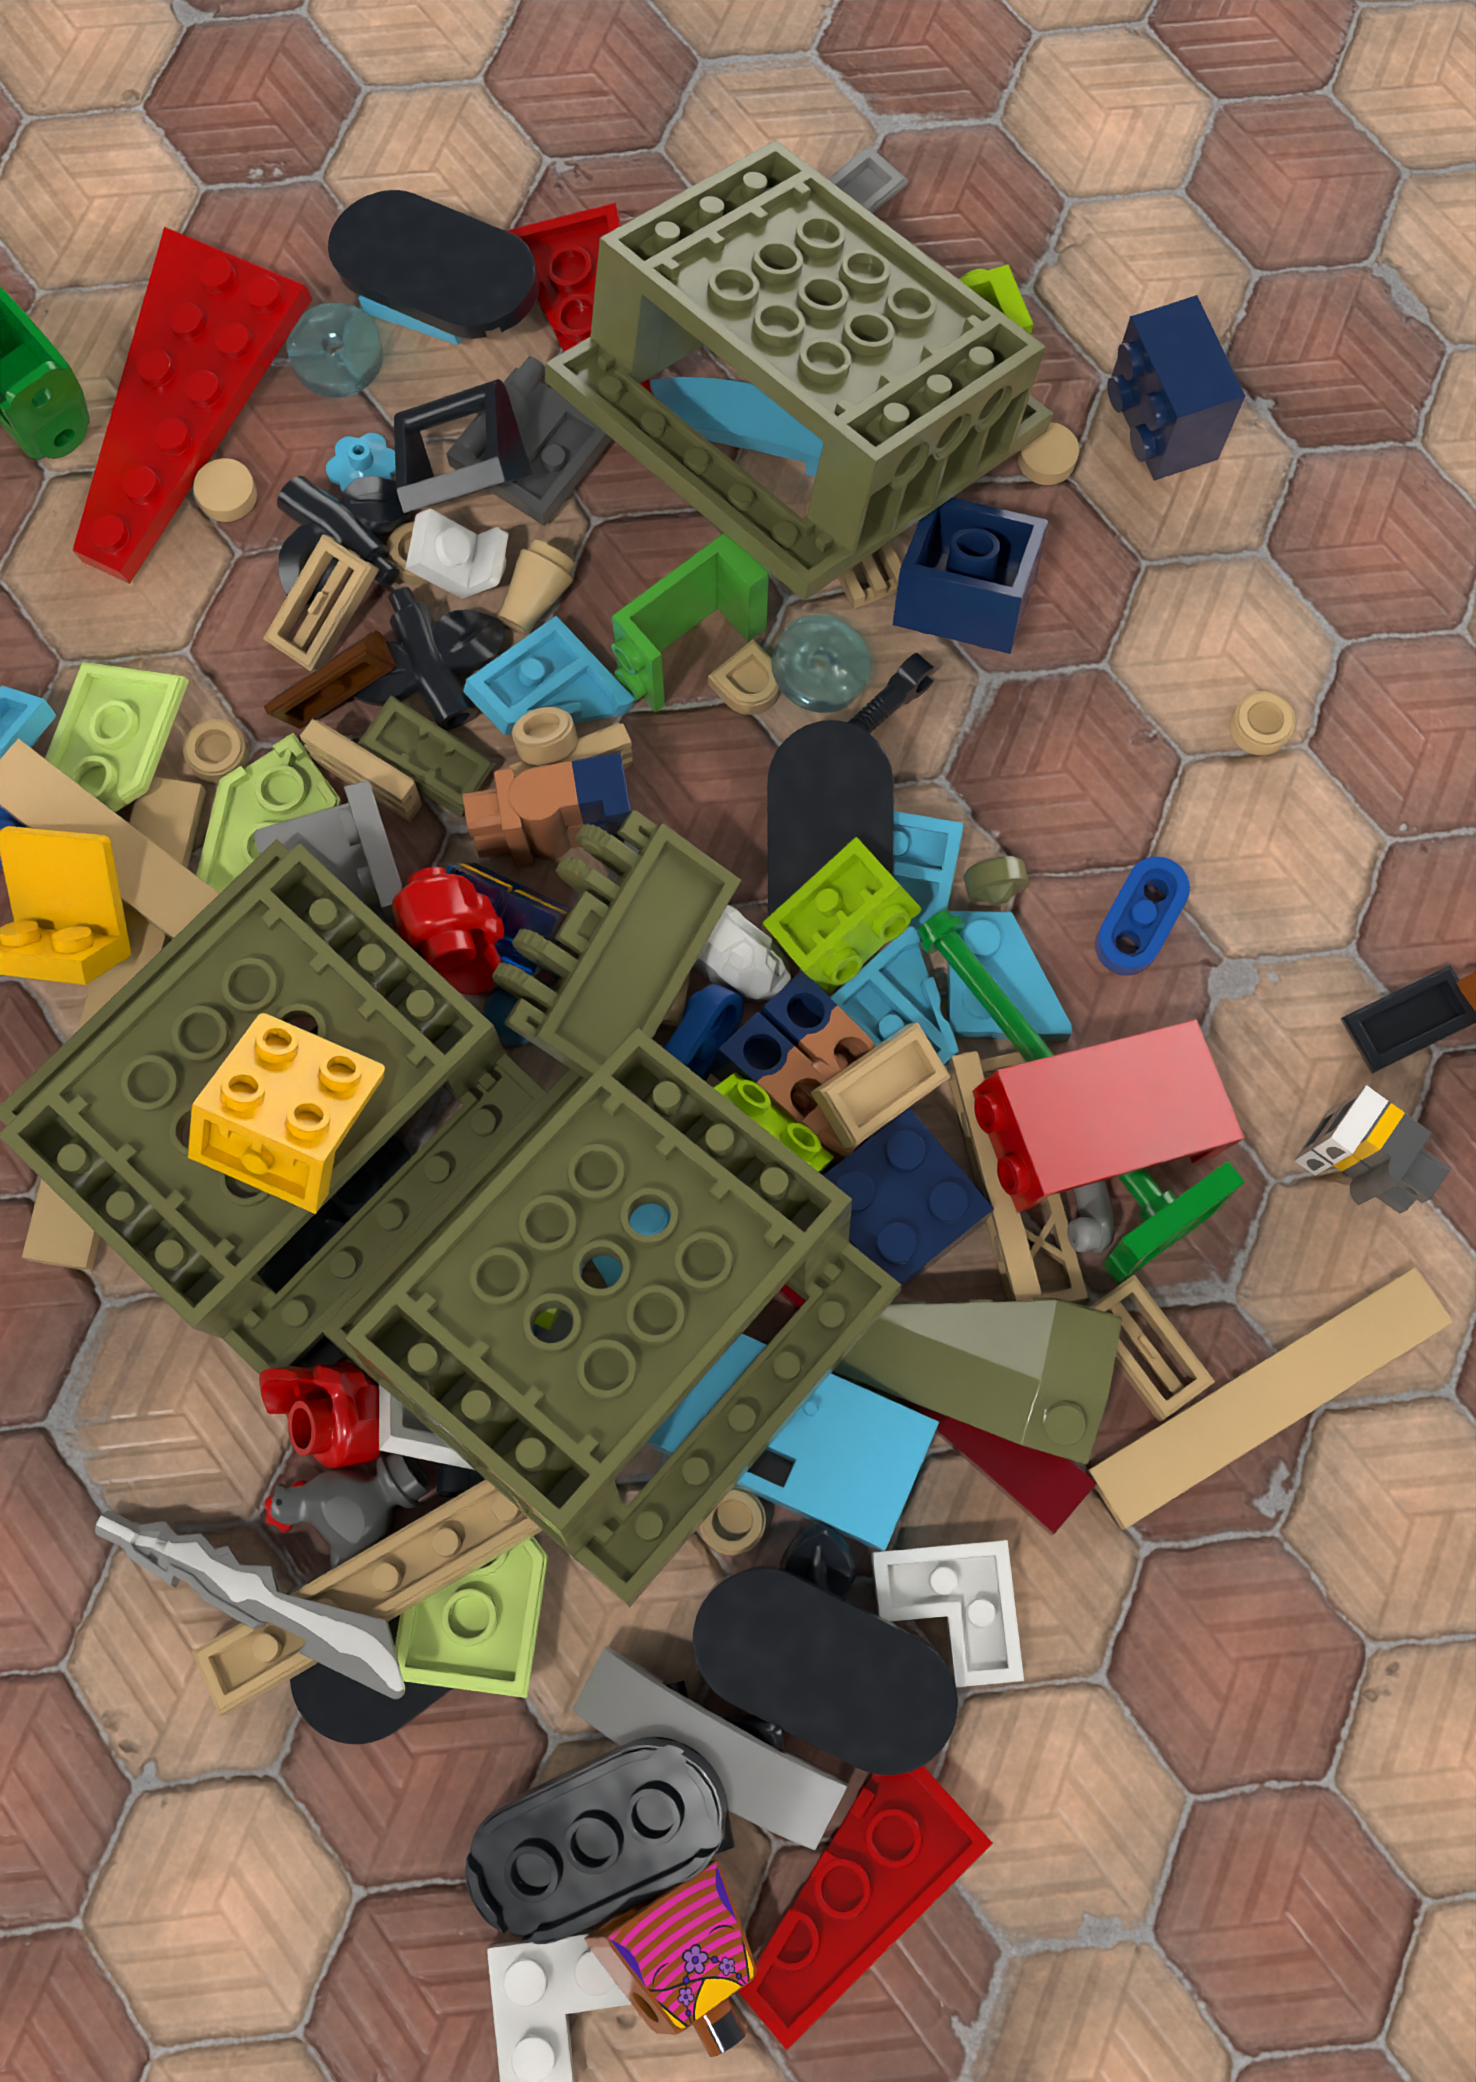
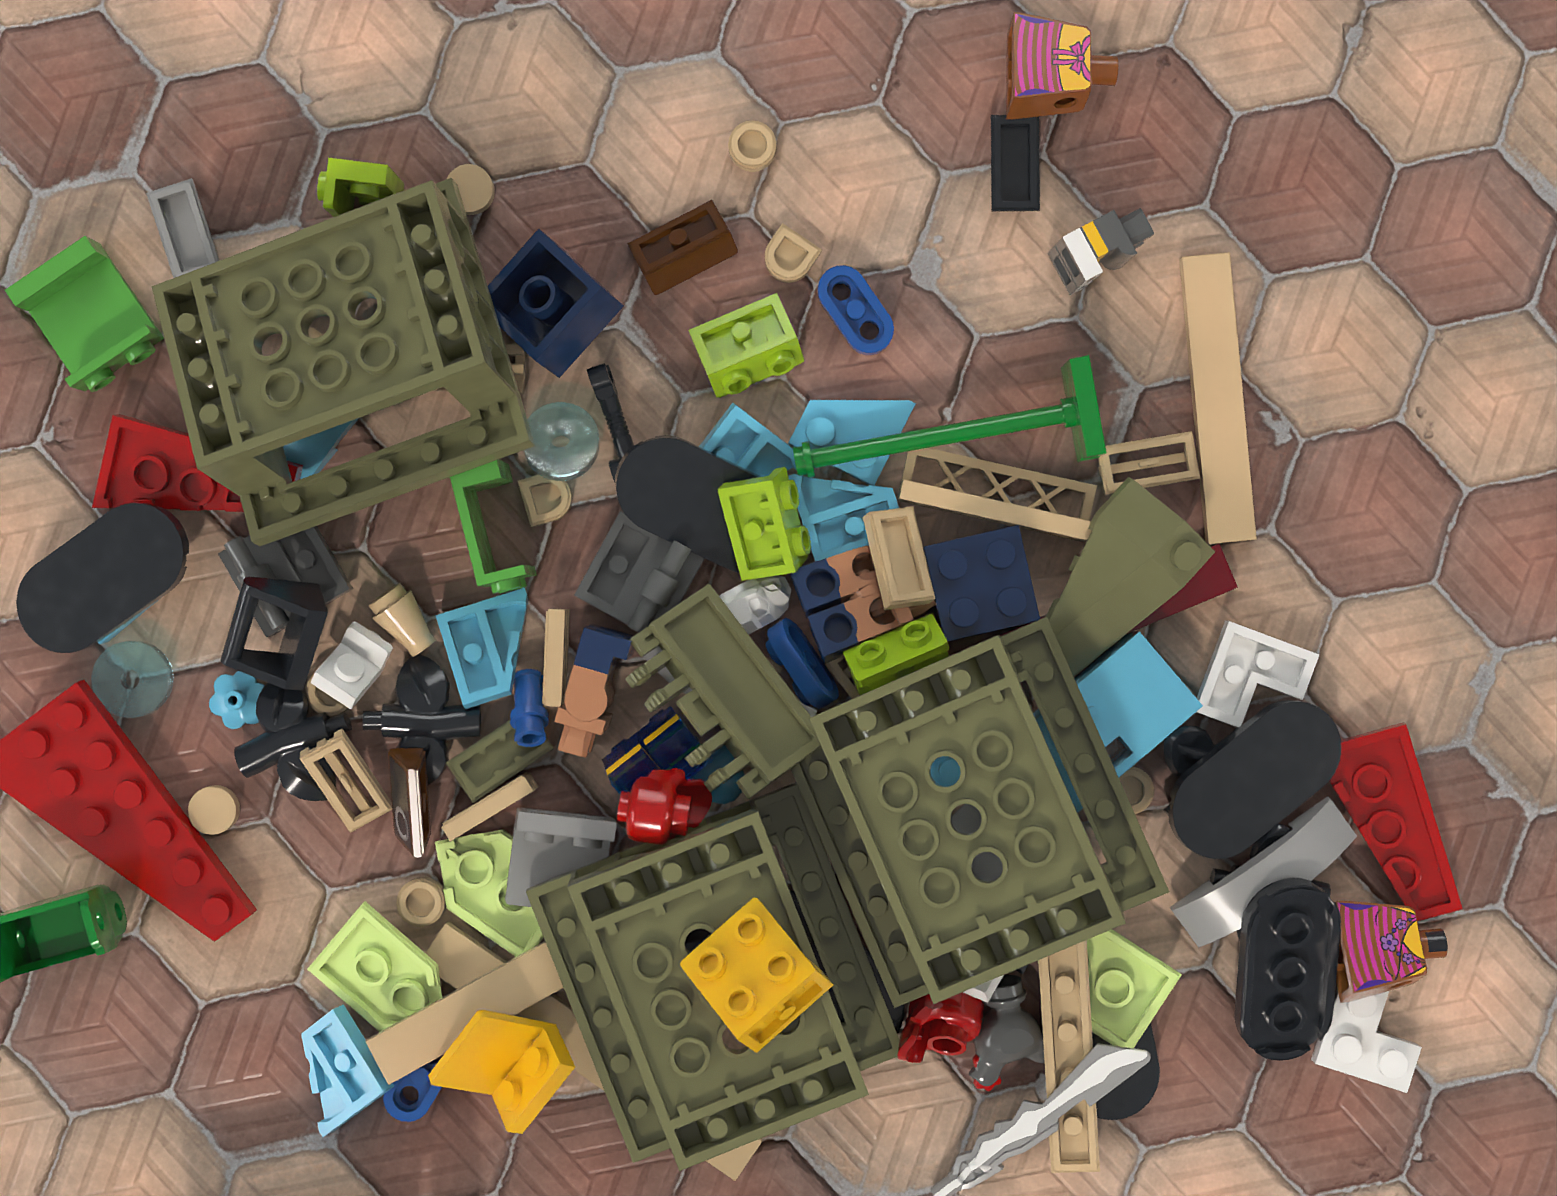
camera: 60 degrees left, 15 degrees up
tan tile [512,707,578,765] -> none
olive tile [963,856,1029,905] -> none
panel [972,1019,1245,1213] -> none
light grey arm [1067,1180,1114,1253] -> none
dark blue brick [1107,295,1245,481] -> none
none -> bright green panel [5,236,164,392]
none -> blue pin [510,669,549,747]
none -> dark grey plate [574,511,705,632]
none -> reddish brown slope [627,200,738,295]
none -> lime bracket [688,293,804,398]
none -> tan tile [765,223,822,283]

